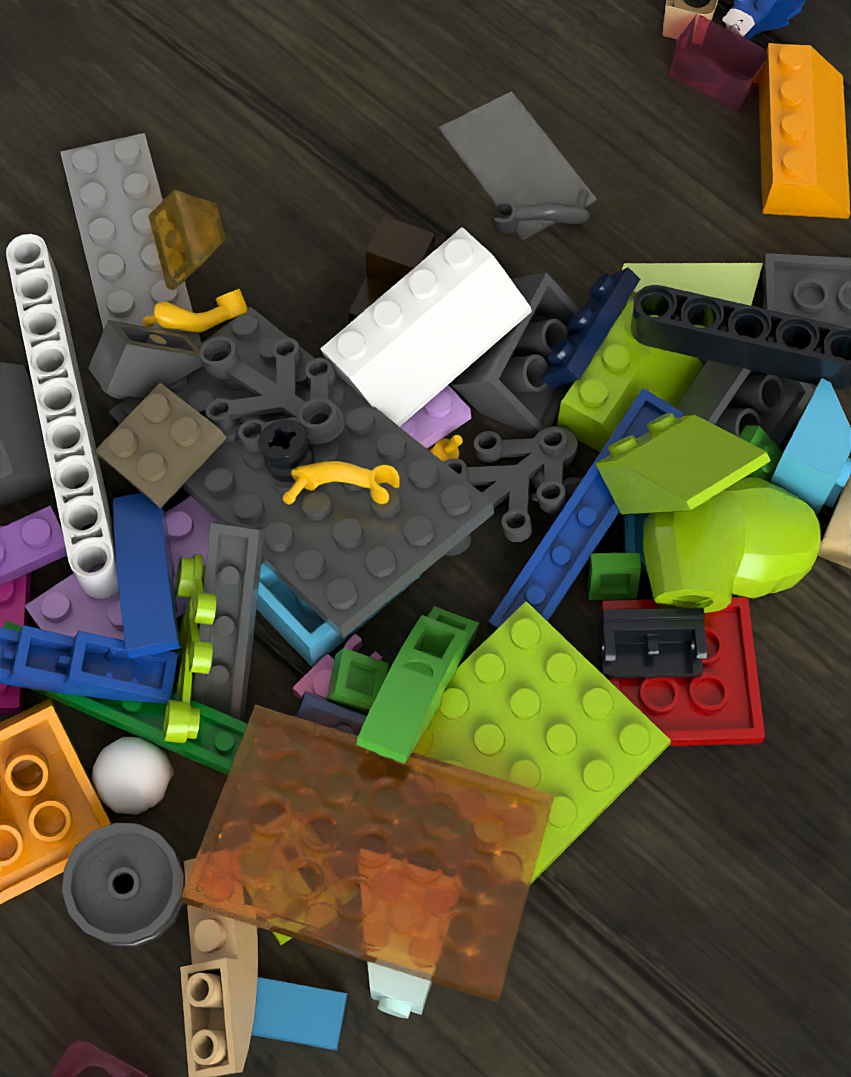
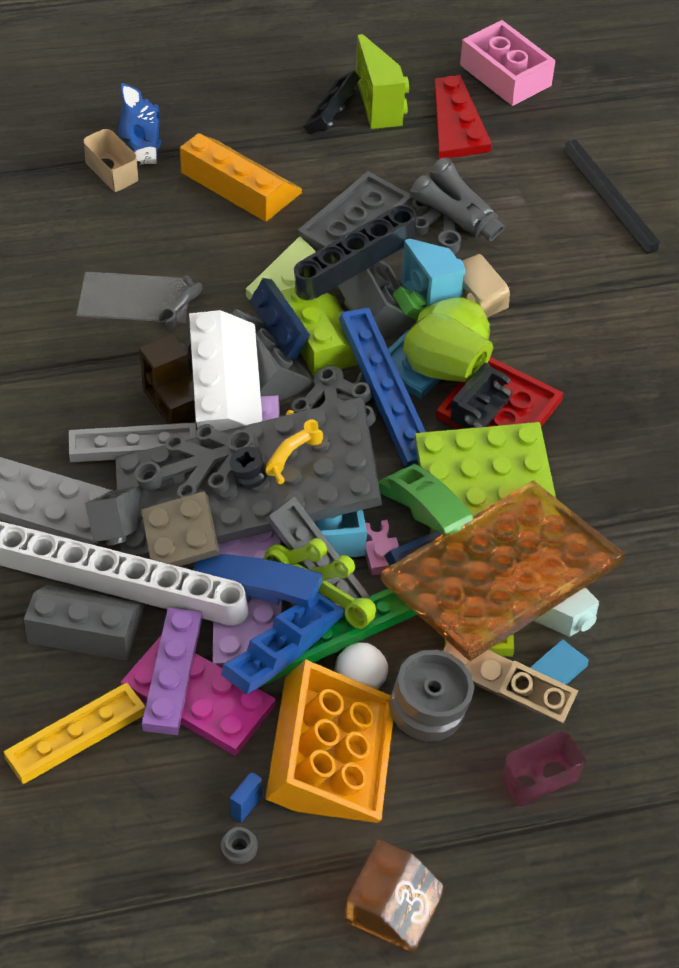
camera: 55 degrees left, 15 degrees down
yellow piece [142,289,248,333] -> none
clear yellow slope [148,190,226,290] -> none
bright green plate [327,648,389,714] -> none
bright green plate [587,553,642,600] -> none
lime slope [595,412,771,514] -> none
clear pink piece [669,14,767,112] -> none
none -> light grey plate [69,423,196,462]

